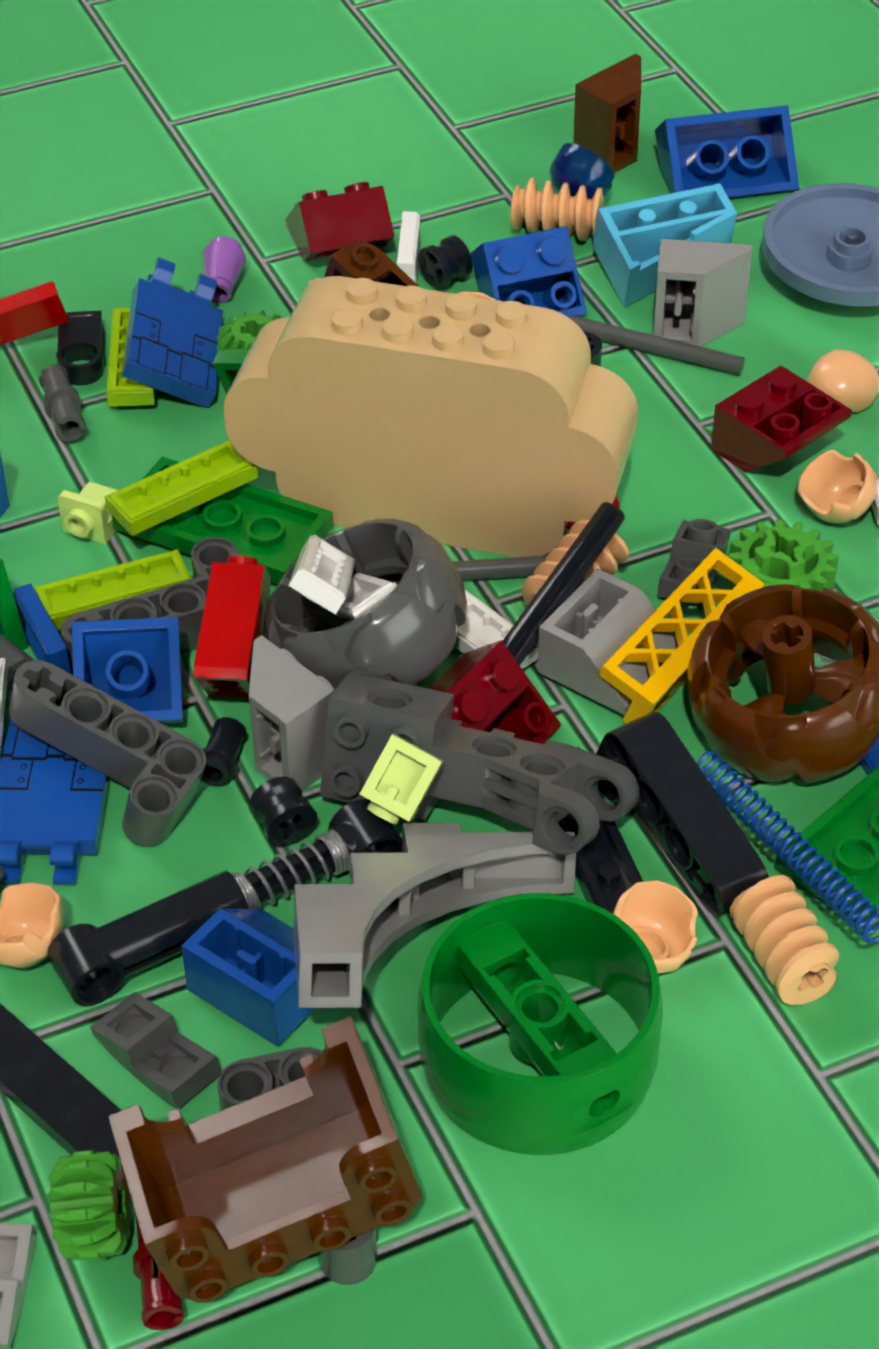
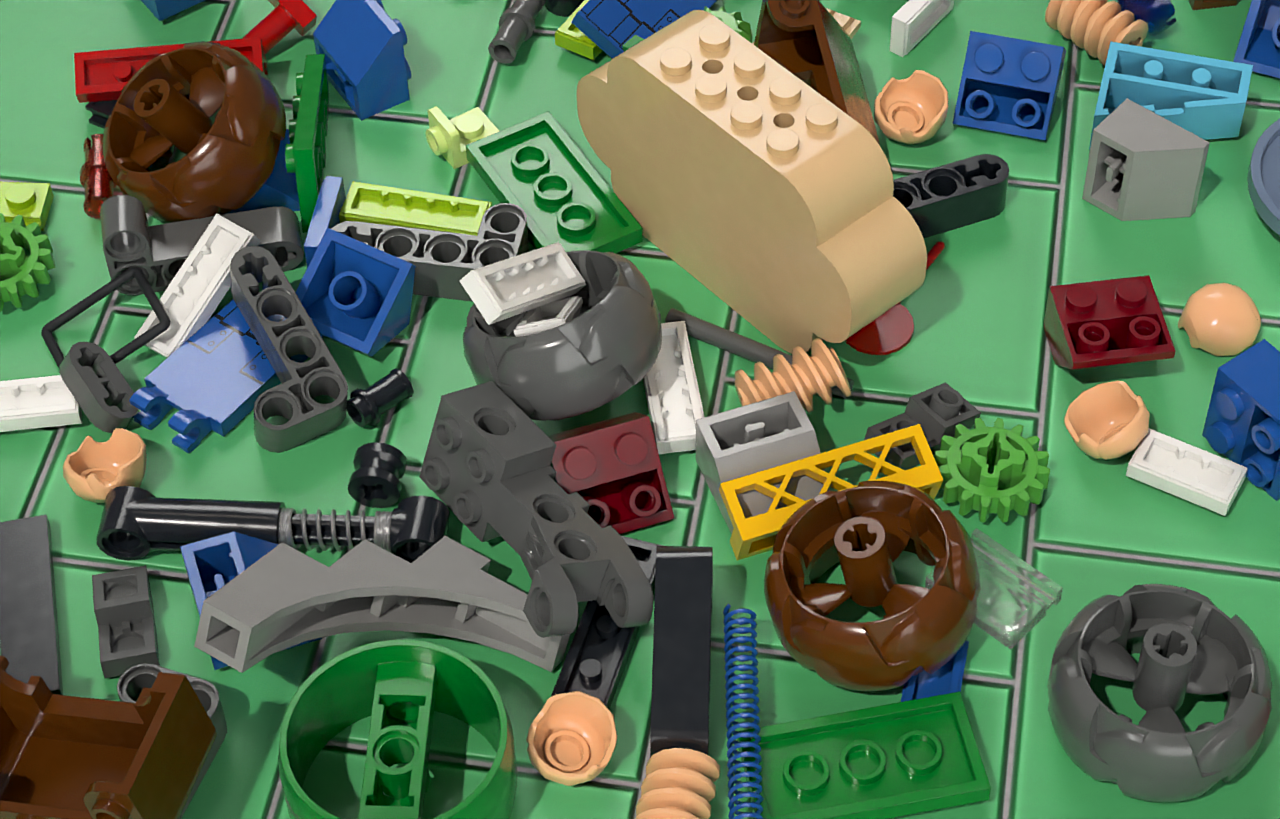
camera: 35 degrees right, 5 degrees up
lime plate [105,440,258,536] -> none
red slope [193,556,271,699] -> none
light grey slope [249,635,335,791] -> none
yellowish green bracket [360,734,443,825] -> none
black wheel [418,235,473,289] -> none
black axle [503,502,625,665] -> none
dark grey bar [570,315,745,375] -> none

